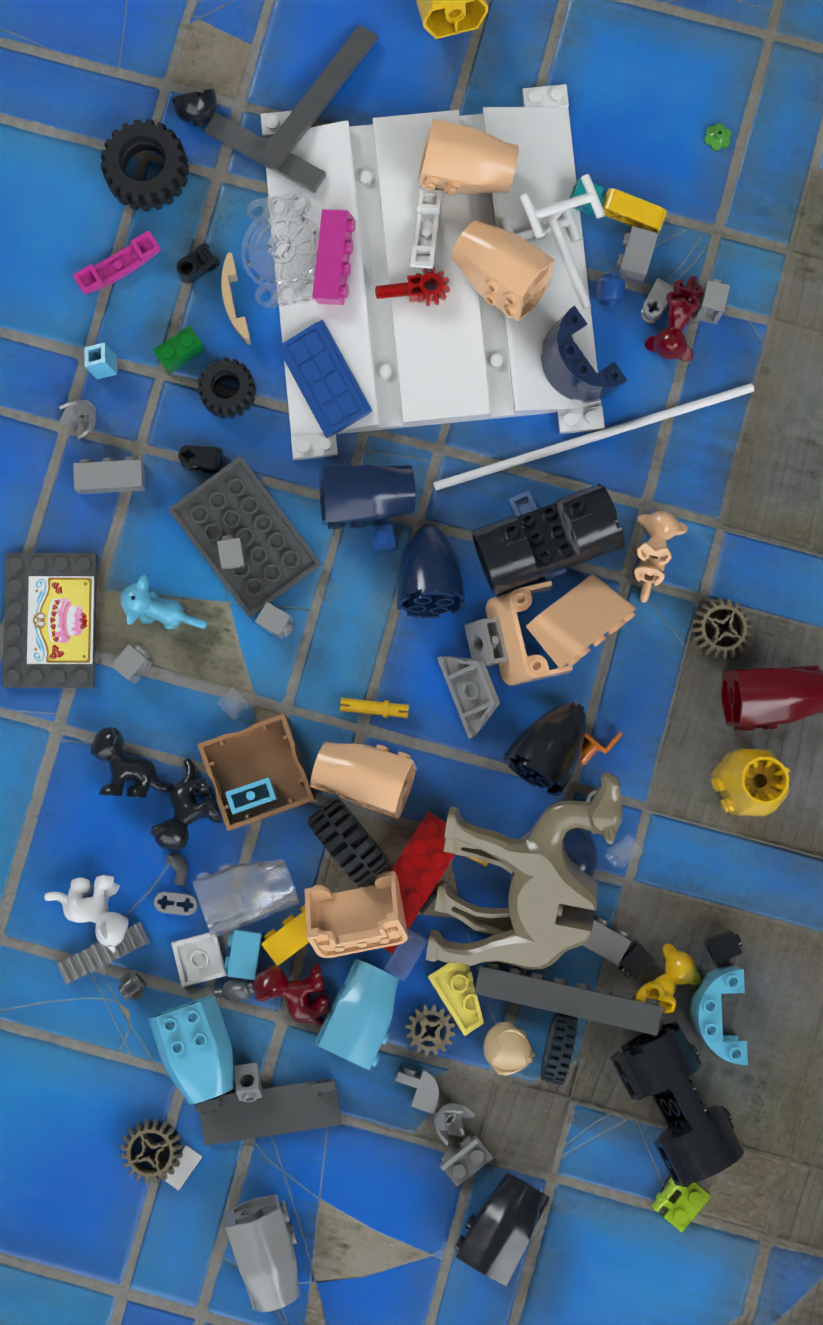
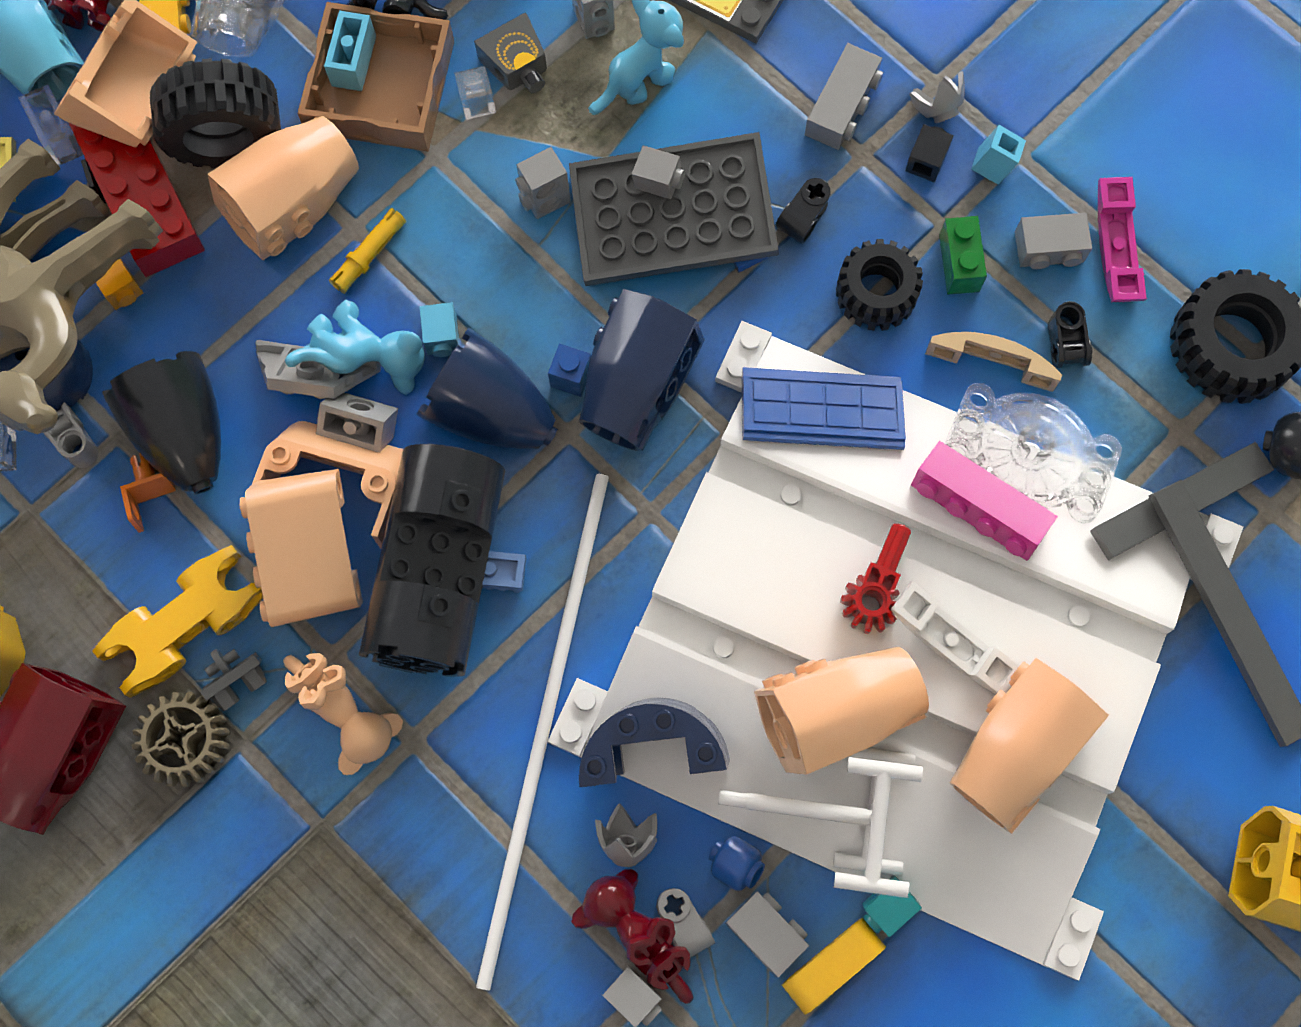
camera: 120 degrees right, 10 degrees down
none -> yellow piece [92,545,263,698]
none -> dark grey hips [200,649,267,711]
none -> medium azure animal [285,300,425,395]
none -> medium azure brick [420,302,460,357]
none -> dark grey torso [474,12,547,93]
none -> light grey piece [595,803,657,867]
none -> black brick [905,124,954,183]
none -> light grey brick [1015,213,1092,269]

